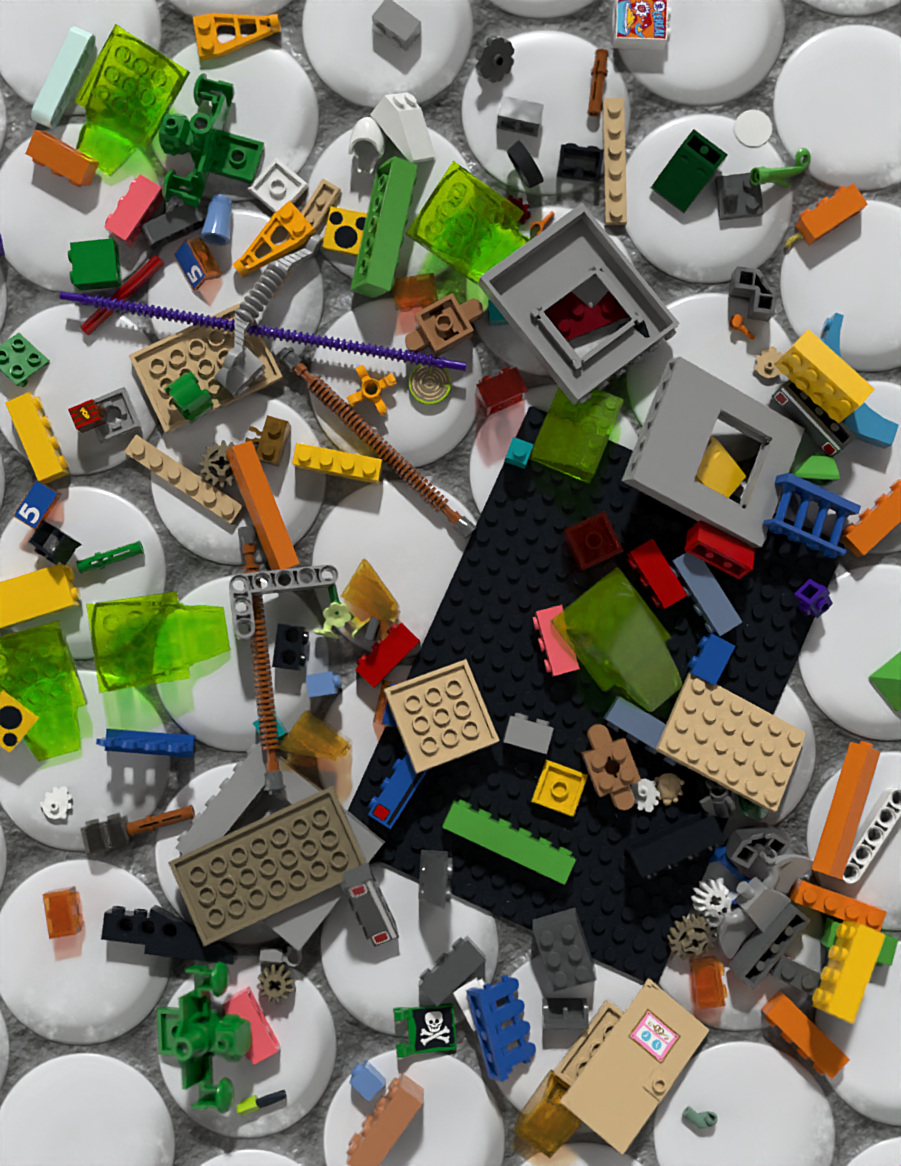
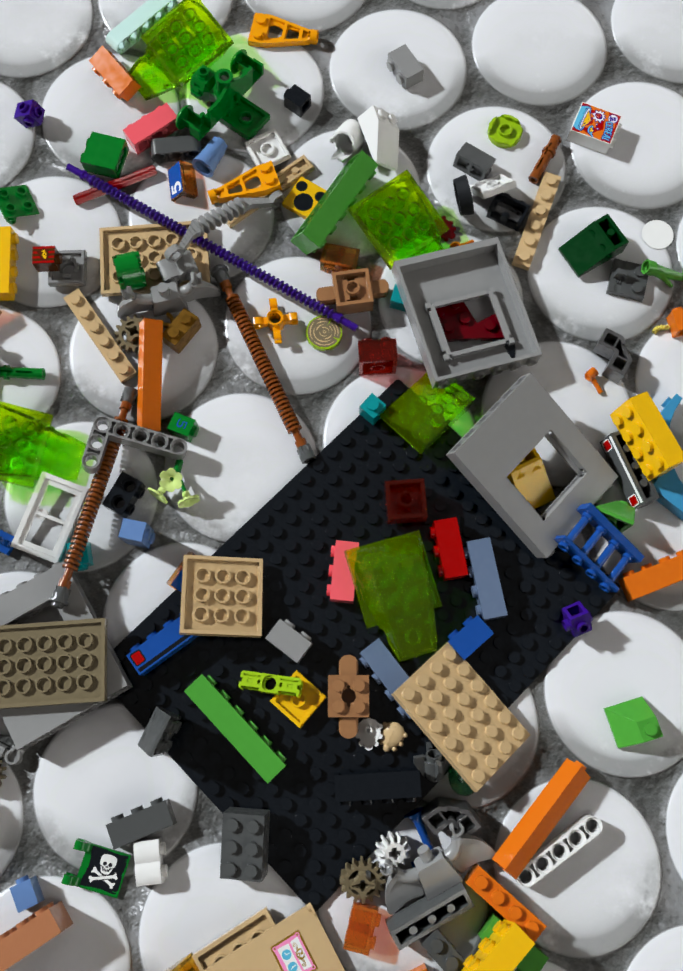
camera: 25 degrees right, 10 degrees down
clear yellow slope [278,709,352,761] -> none
yellow brick [292,443,383,484] -> none
clear yellow slope [341,558,401,625] -> none
dark grey brick [341,863,399,947] -> none
red brick [355,622,420,688] -> none
dark grey tile [364,617,381,641] -> none
blue fence [466,975,536,1082] -> none
dark grey plant [475,35,515,83] -> none
dark grey hinge [542,998,589,1029] -> none
red brick [685,520,755,580] -> none
tan piece [753,346,782,378] -> none
none -> white door [10,471,89,563]
none -> light grey torso [117,272,221,318]
none -> green brick [167,412,199,442]
none -> lime piece [238,670,303,698]
none -> black brick [284,84,311,118]
none -> white tile [470,173,517,199]
none -> lime tile [487,114,523,148]

